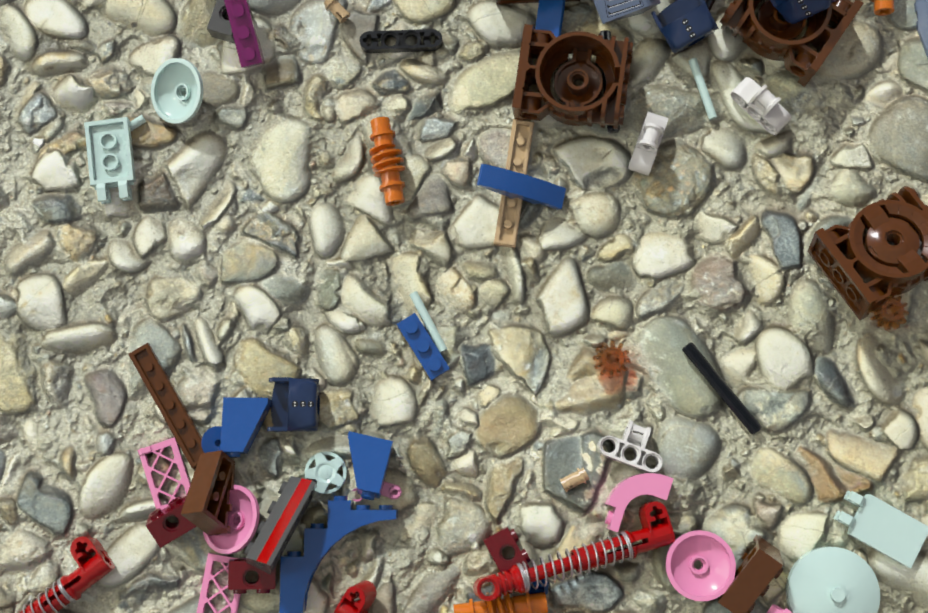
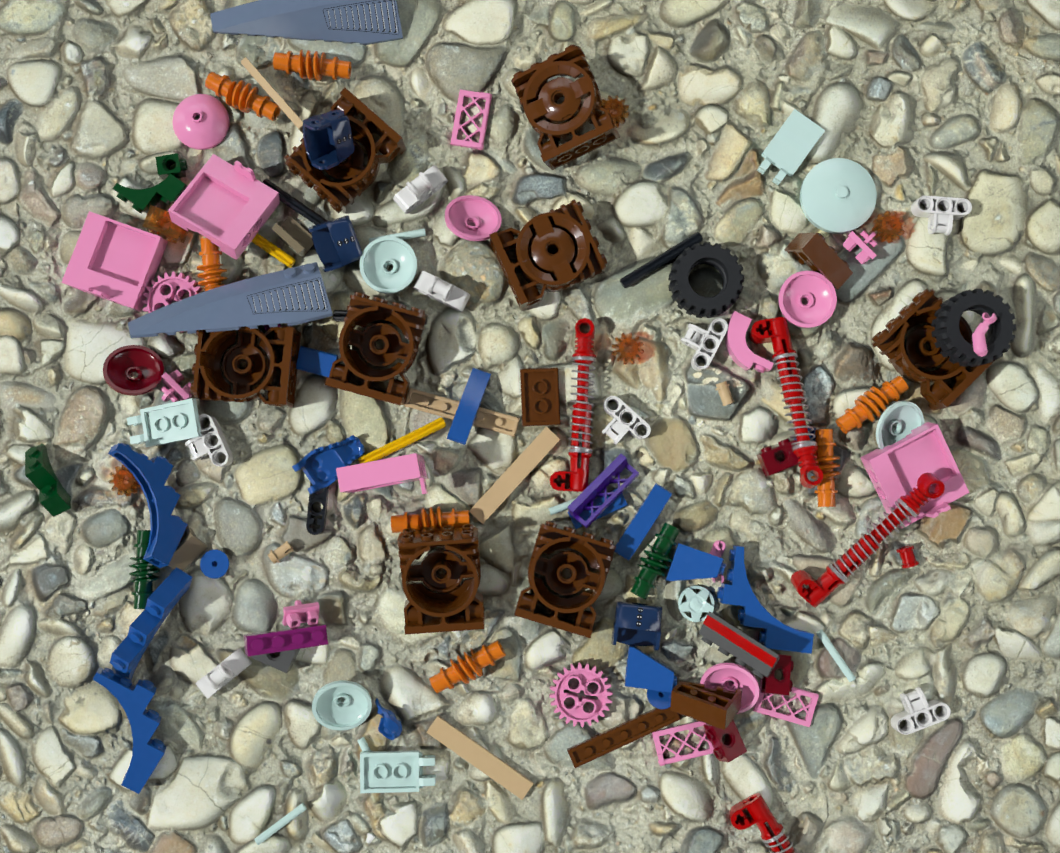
camera: 90 degrees left, 5 degrees up
none -> light aqua bar [255,803,307,845]
none -> bright pink hips [282,600,320,629]
none -> blue animal [292,435,365,494]
none -> bright pink piece [336,453,428,494]
none -> yellow axle [358,417,446,464]
none -> light aqua dish [360,236,417,294]
none -> blue piece [375,698,402,740]
none -> reddish brown brick [397,524,485,635]
none -> tan tile [426,715,533,800]
none -> orange piece [429,640,506,694]
none -> bright pink dish [444,195,502,241]
none -> bright pink window [450,89,492,150]
none -> tan tile [469,427,560,524]
none -> reddish brown brick [489,199,608,311]
none -> reddish brown brick [514,521,616,638]
none -> reddish brown tile [520,368,561,427]
none -> bright pink gear [549,662,613,727]
none -> red piece [550,318,596,492]
none -> dark purple fence [567,454,639,528]
none -> white piece [602,396,651,445]
none -> blue slope [614,483,672,561]
none -> dark green piece [630,523,680,600]
none -> black tyre [668,242,745,318]

